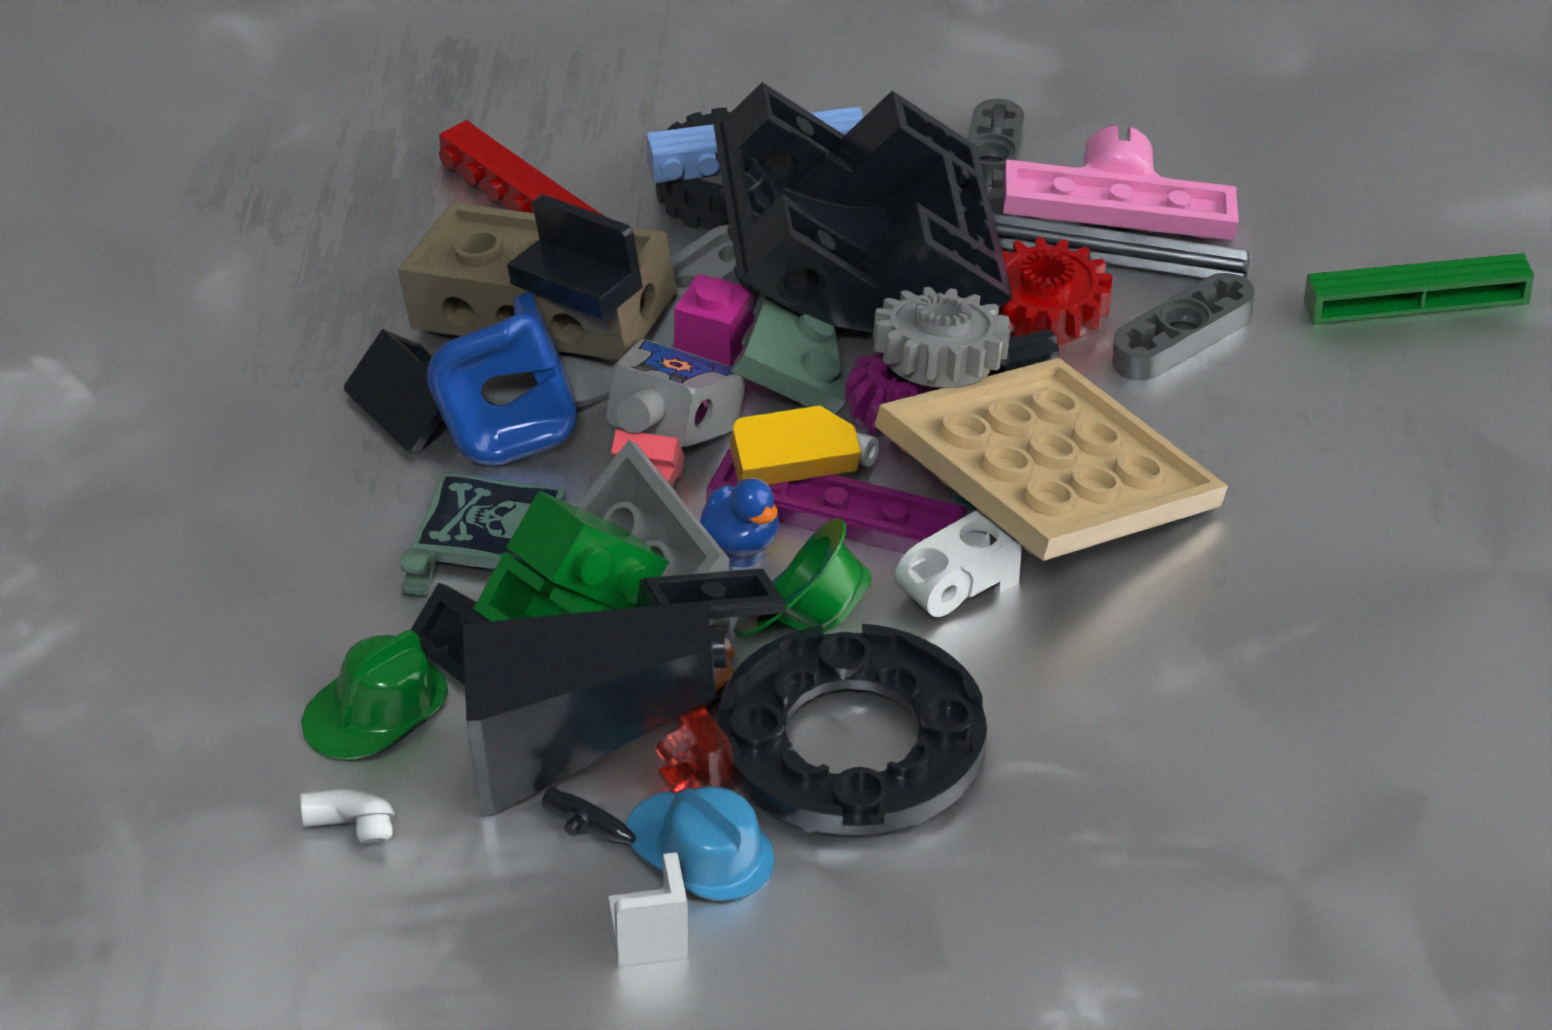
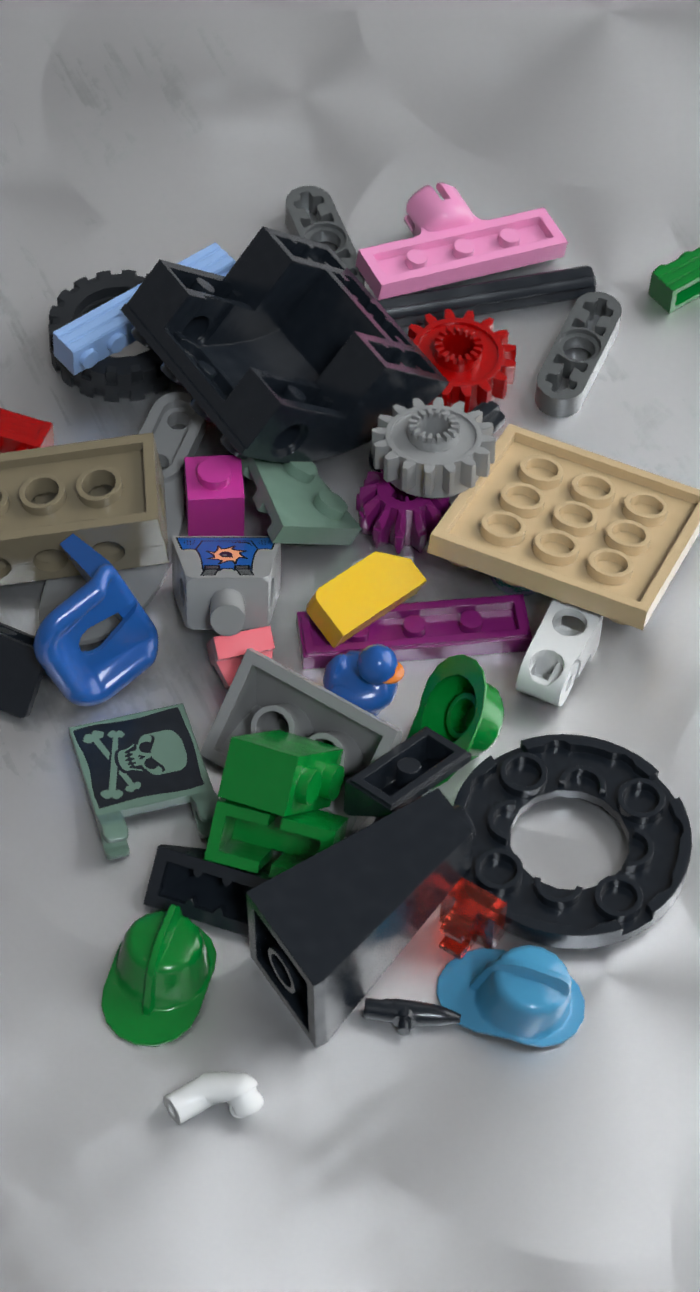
camera: 30 degrees left, 10 degrees up
black panel [507,194,643,320] -> none
white panel [608,852,688,967] -> none

